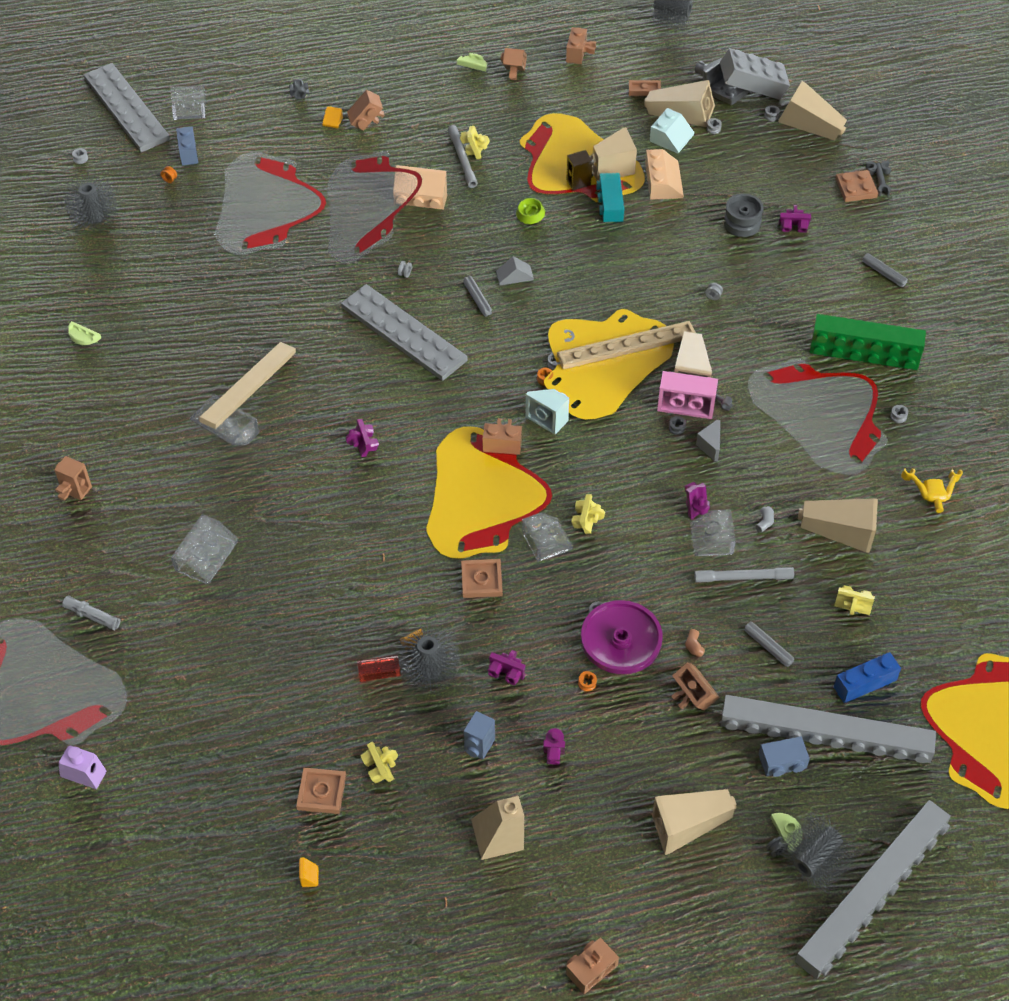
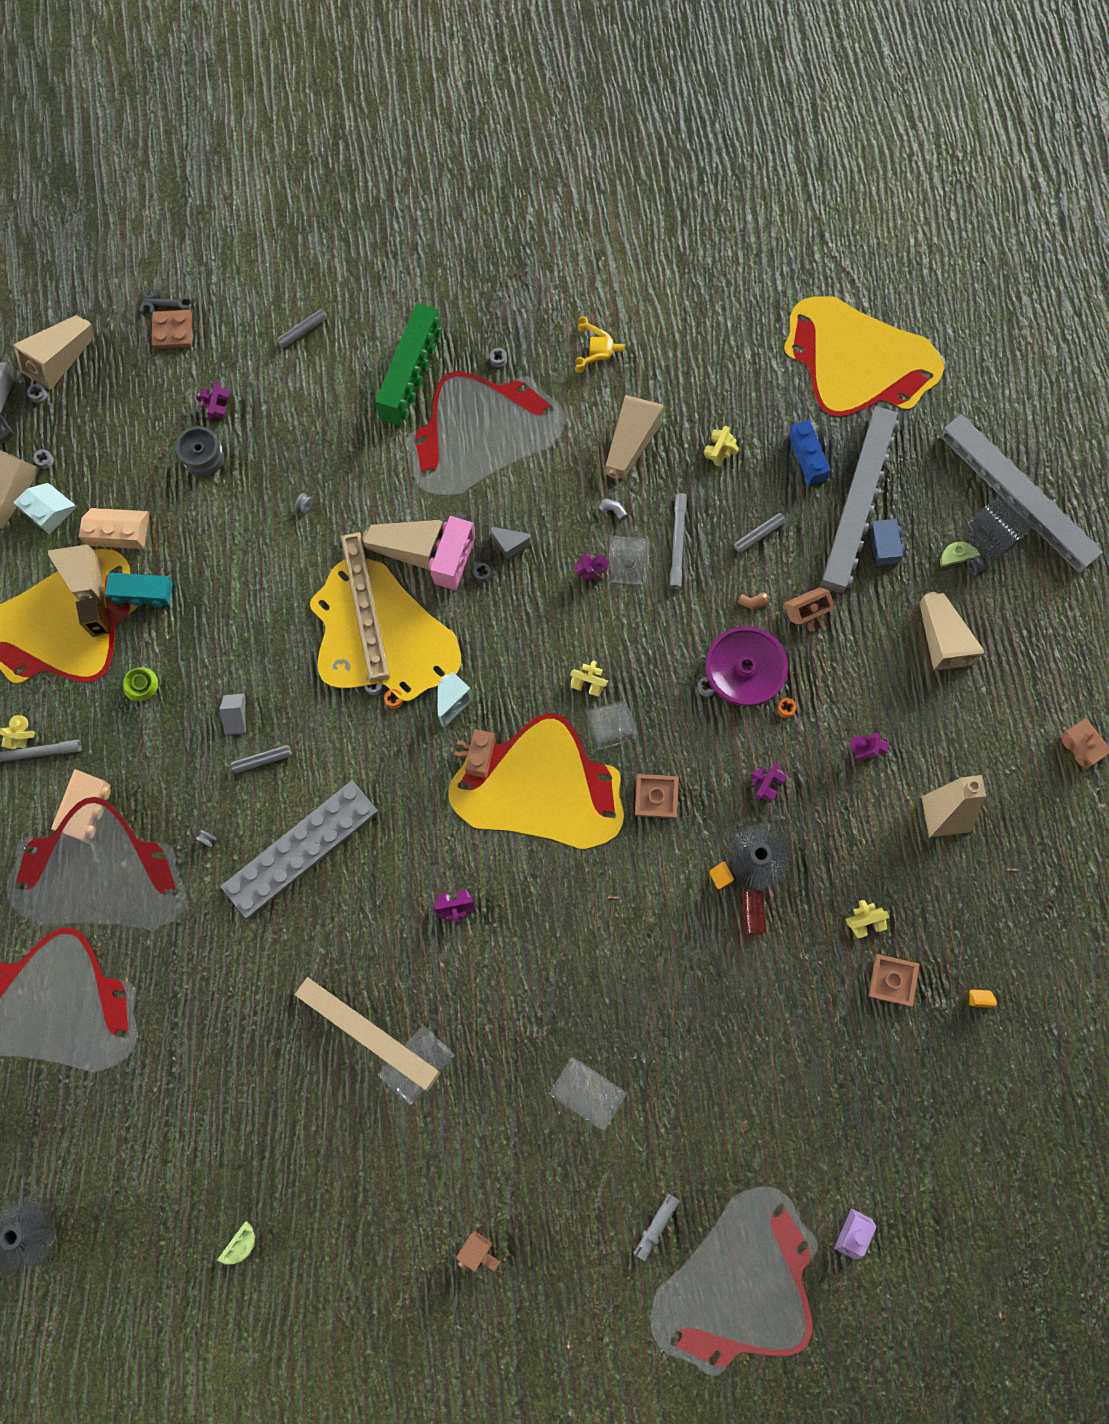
camera: 80 degrees left, 20 degrees up
sand blue brick [464,711,495,759] -> none

